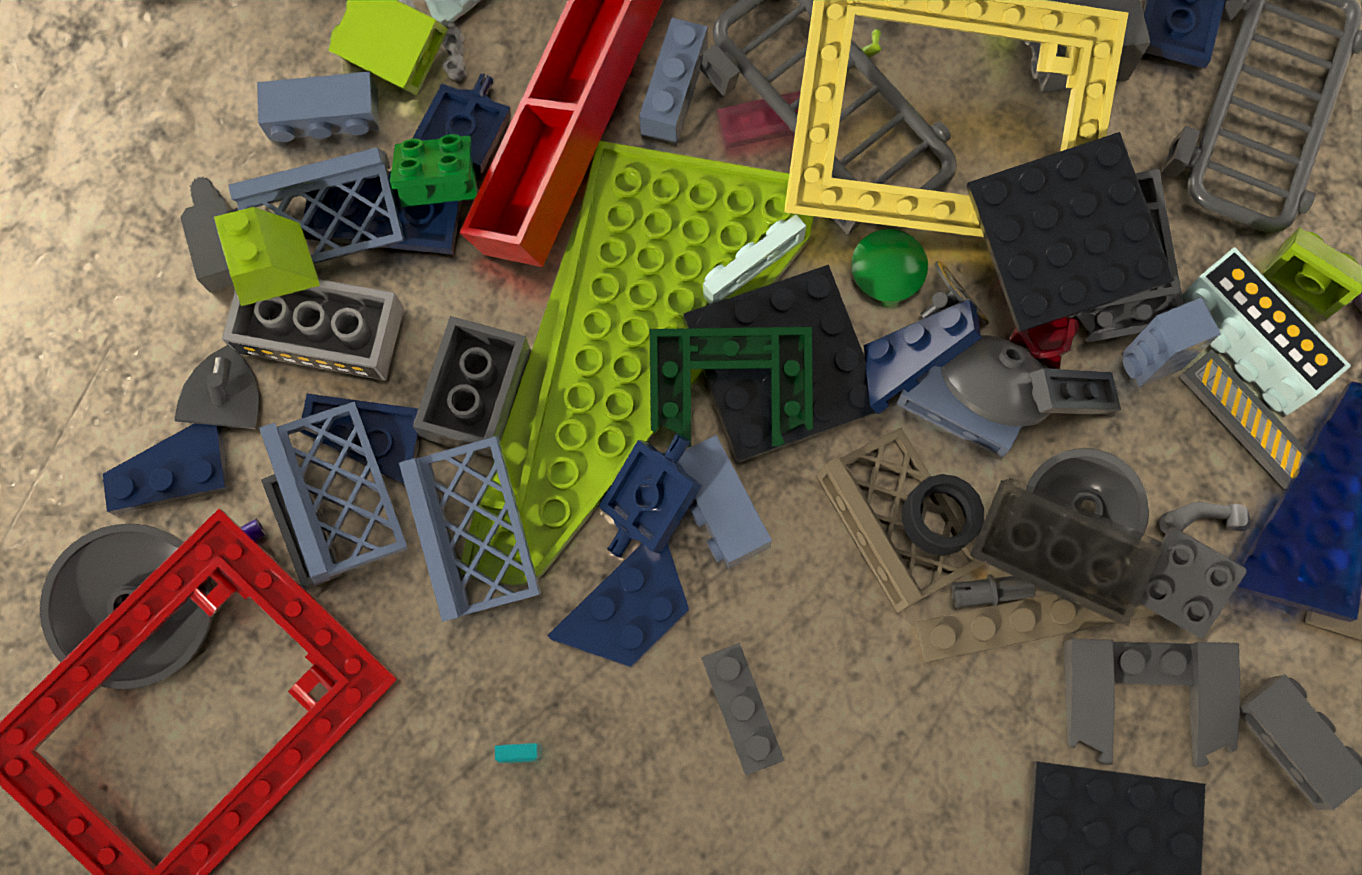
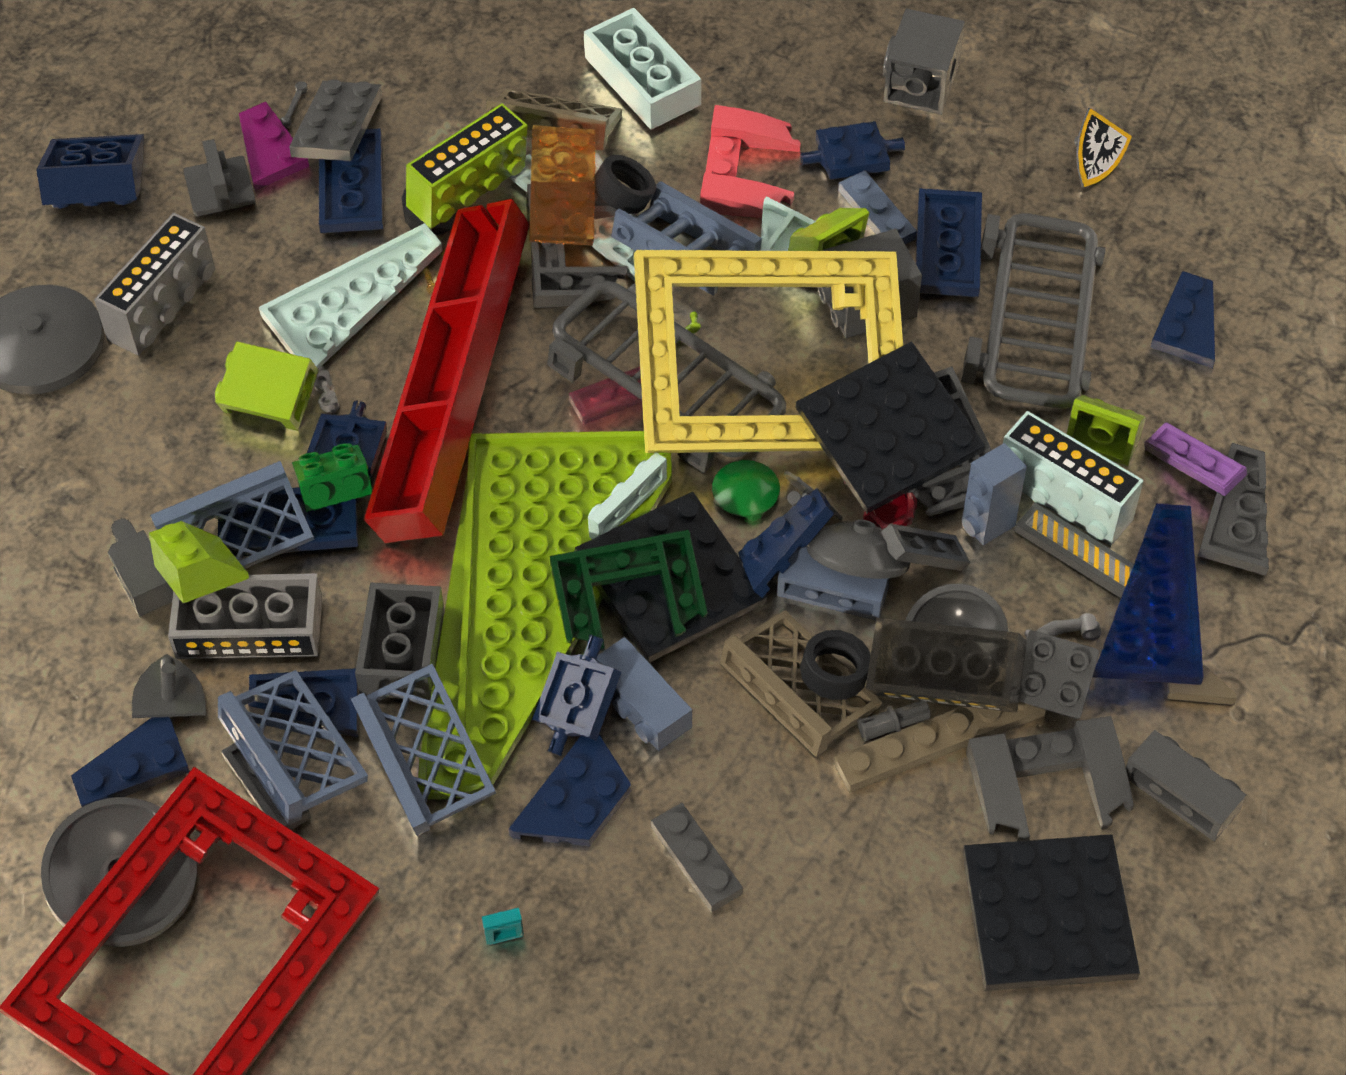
camera: 15 degrees left, 20 degrees down
sand blue brick [257,72,380,142] -> none
sand blue brick [639,18,708,146] -> none

